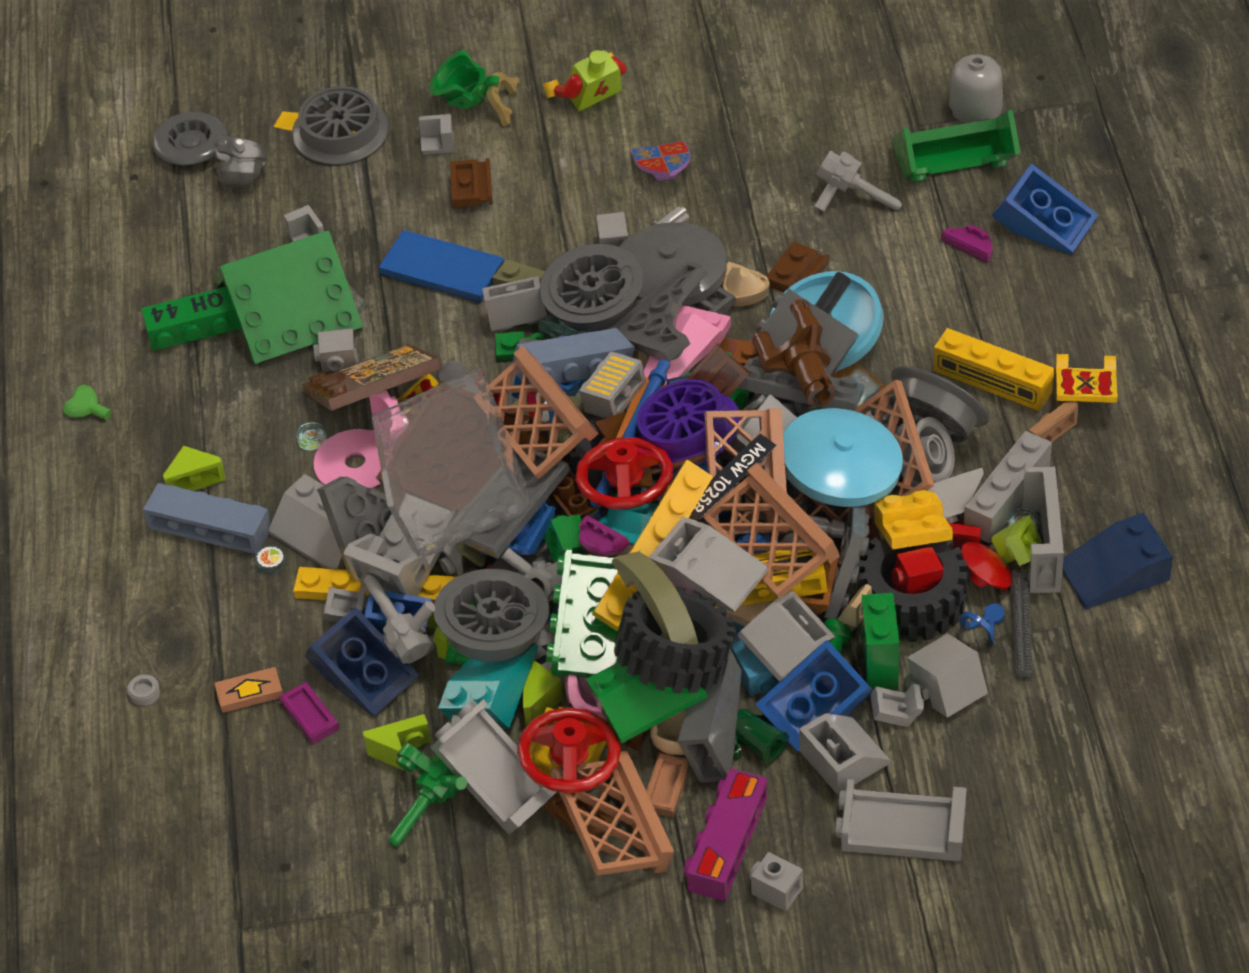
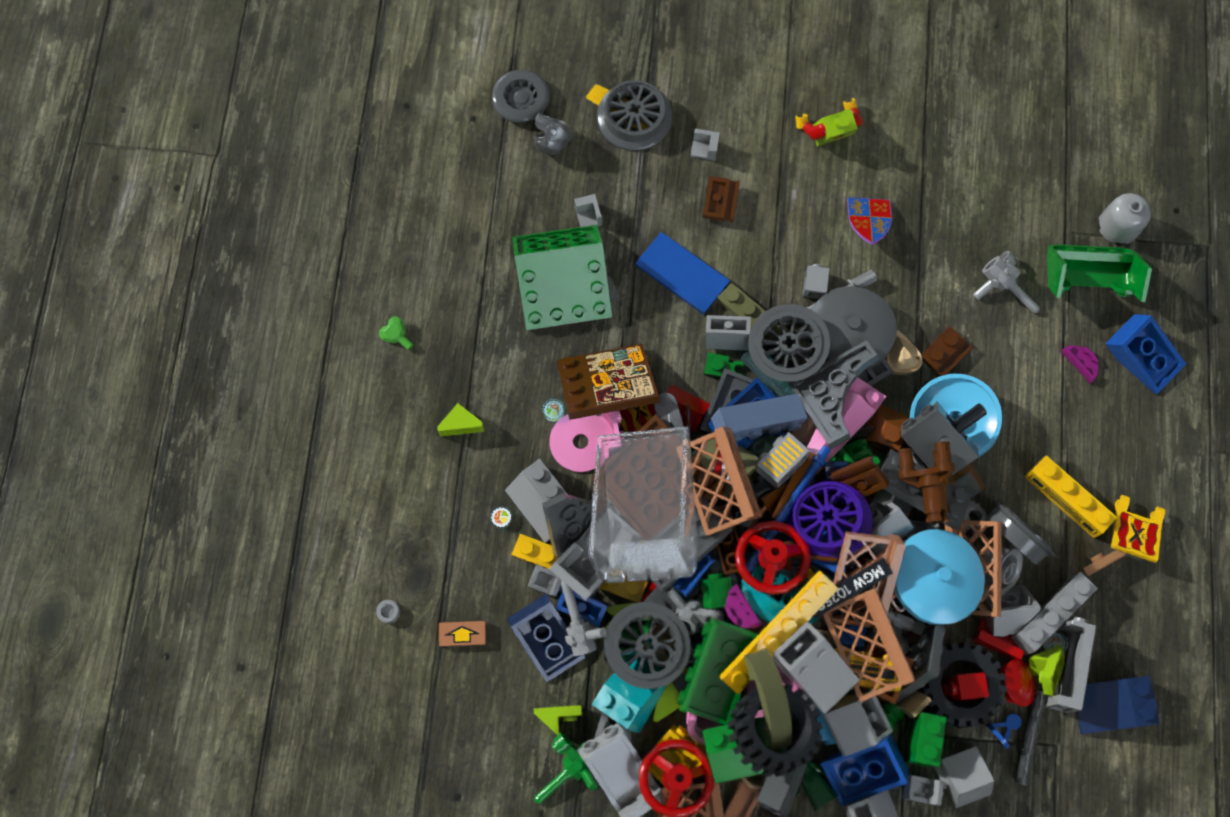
camera: 10 degrees right, 25 degrees up
green brick [141,287,241,351] -> none
sand blue brick [143,483,271,555] -> none
magenta tile [279,682,339,744] -> none
light grey brick [314,329,357,373] -> none
green helmet [429,50,520,127] -> none
yellow plate [874,490,953,549] -> none

